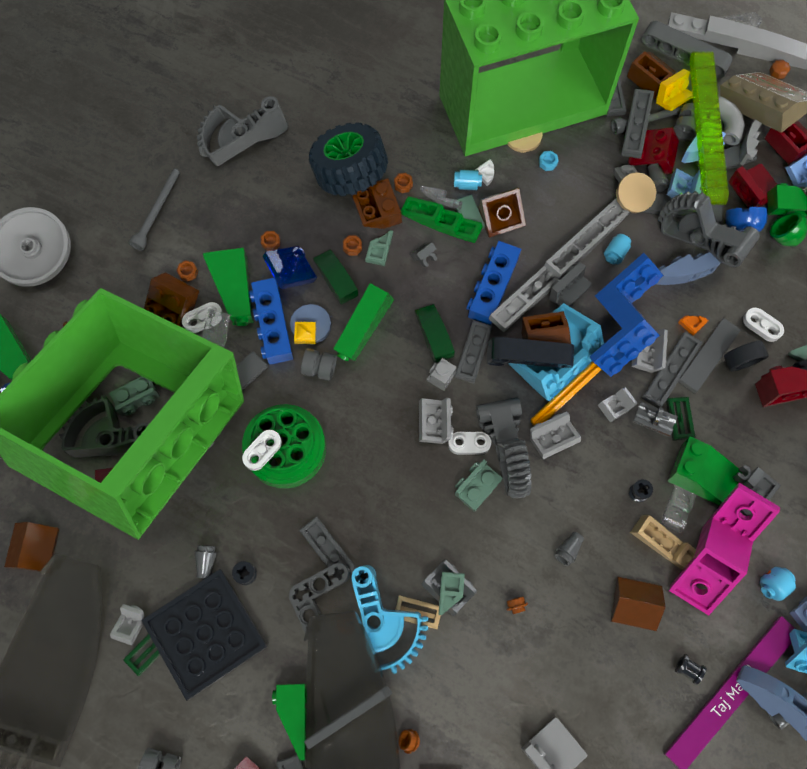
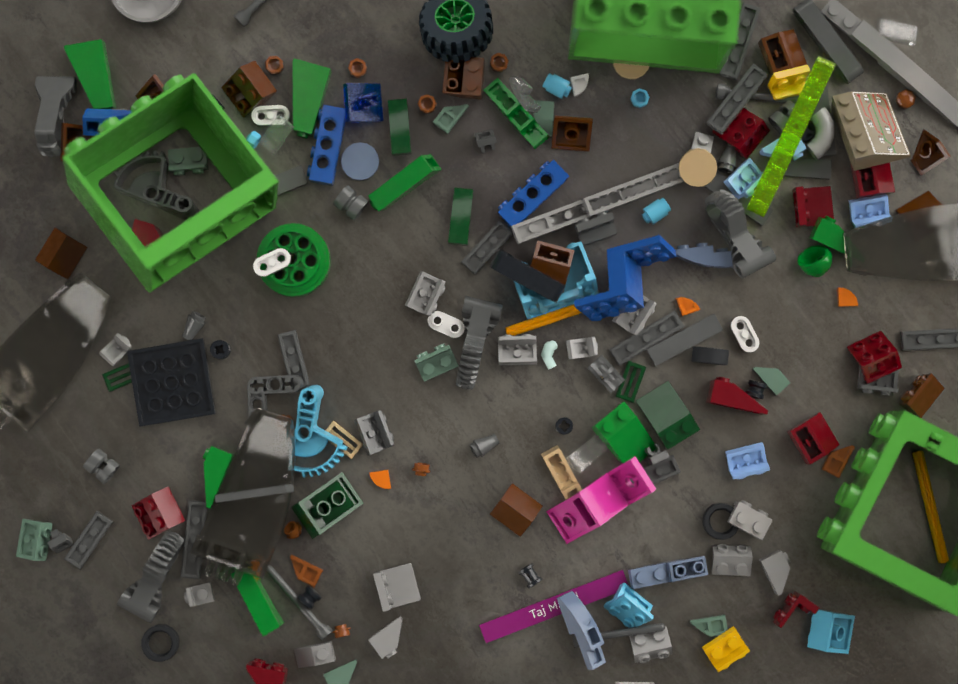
camera: 25 degrees right, 15 degrees up
yellow tile [294,322,316,344] -> none
light grey brick [427,358,456,391] -> none
sand green tile [438,572,465,615] -> none
blue cylinder [725,207,767,232] -> none
light grey slope [740,120,762,165] -> none
medium azure head [760,567,796,601] -> none
none -> dark green slope [291,472,364,539]
none -> orange tile [369,470,391,489]
none -> light aqua arm [541,340,558,370]
none -> dark green slope [636,381,701,450]

